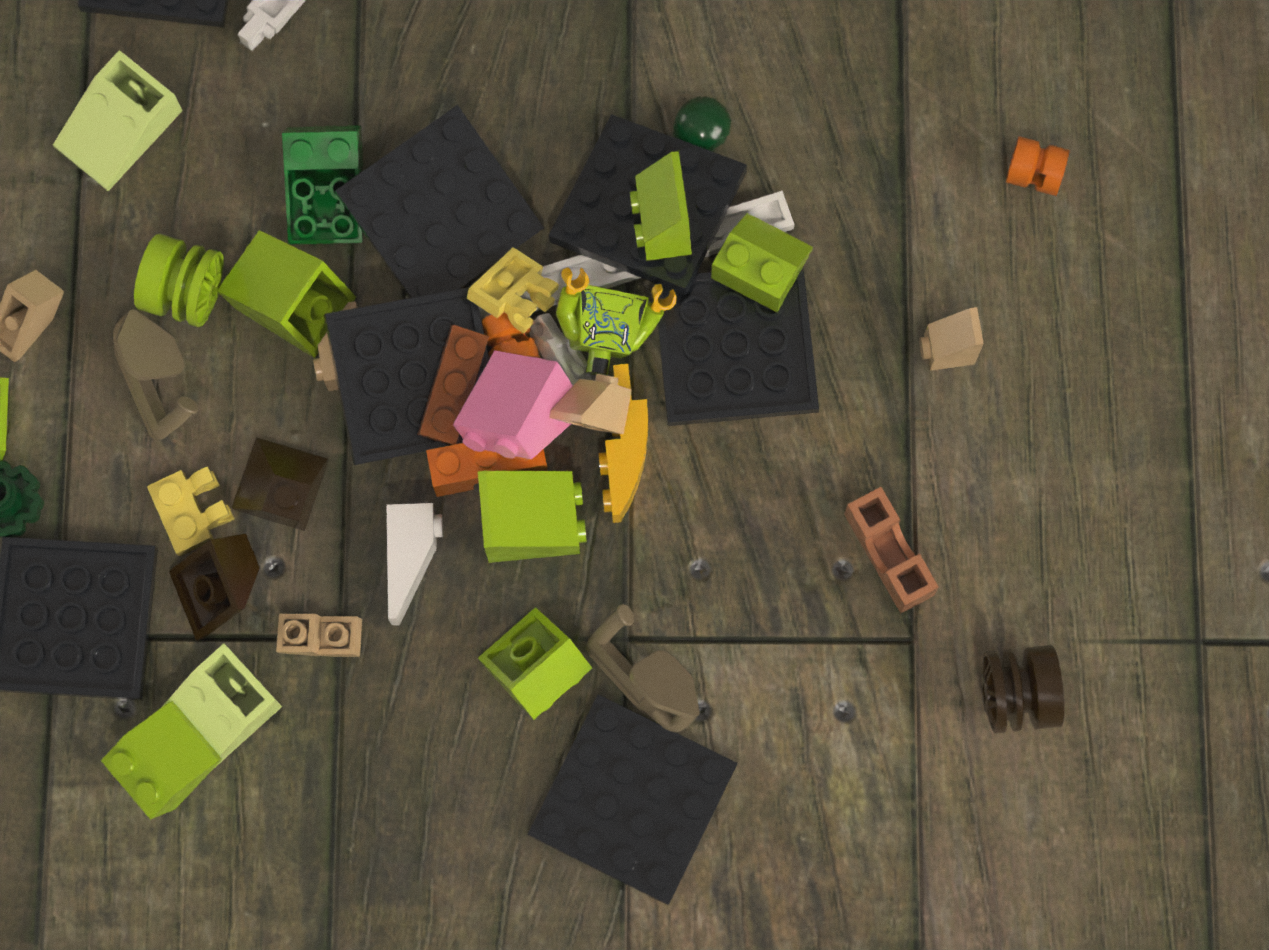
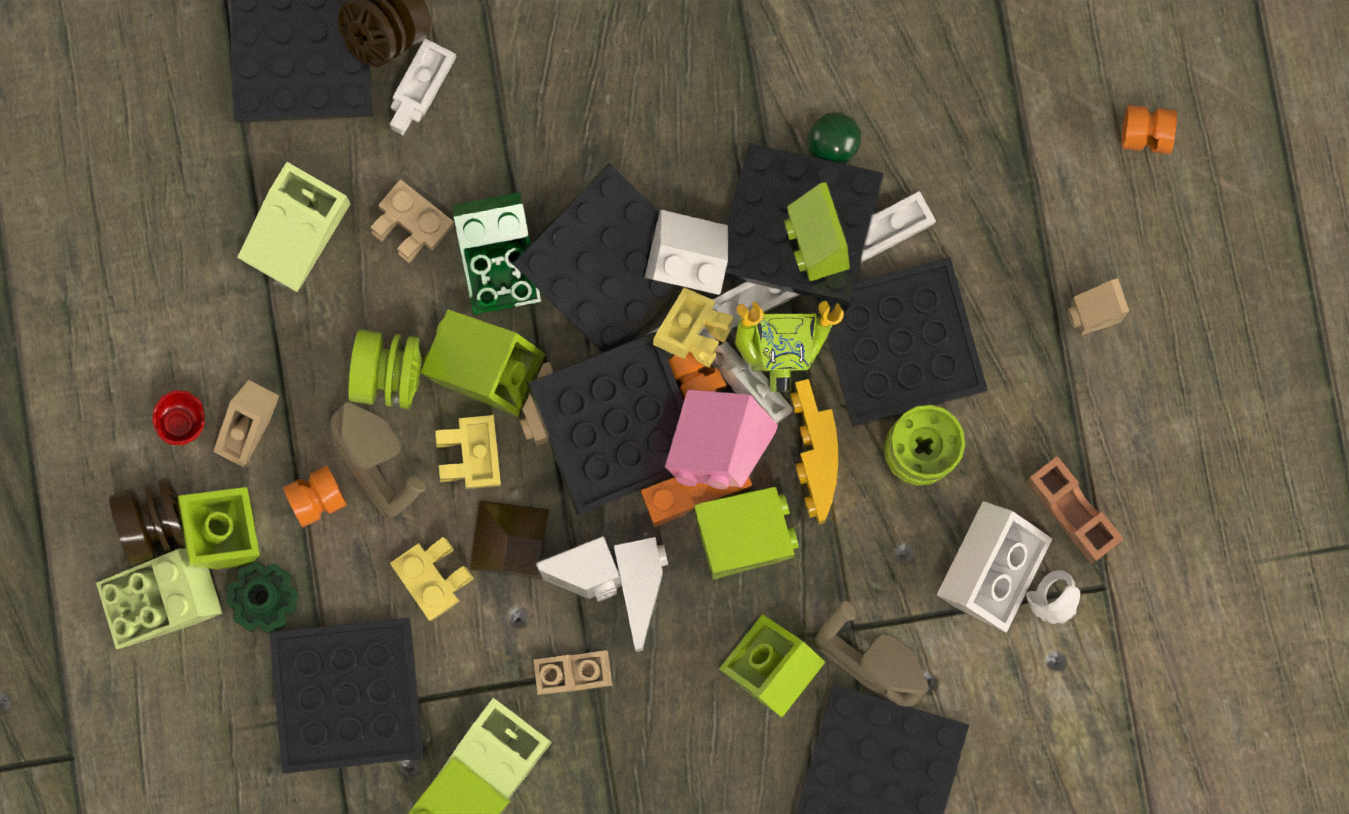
camera: 10 degrees left, 5 degrees up
dark brown slope [169,533,260,641] -> none
dark orange plate [417,325,489,445] -> none
tan slope [549,374,632,435] -> none
lime slope [711,213,813,313] -> none
dark brown wheel [981,645,1065,734] -> none
none -> orange wheel [283,465,347,528]
none -> tan plate [370,179,454,263]
none -> light yellow plate [435,415,501,489]
none -> white slope [536,537,621,602]
none -> white slope [644,210,728,295]
none -> lime wheel [883,405,965,486]
none -> white slope [937,501,1052,633]
none -> white piece [1026,570,1080,624]

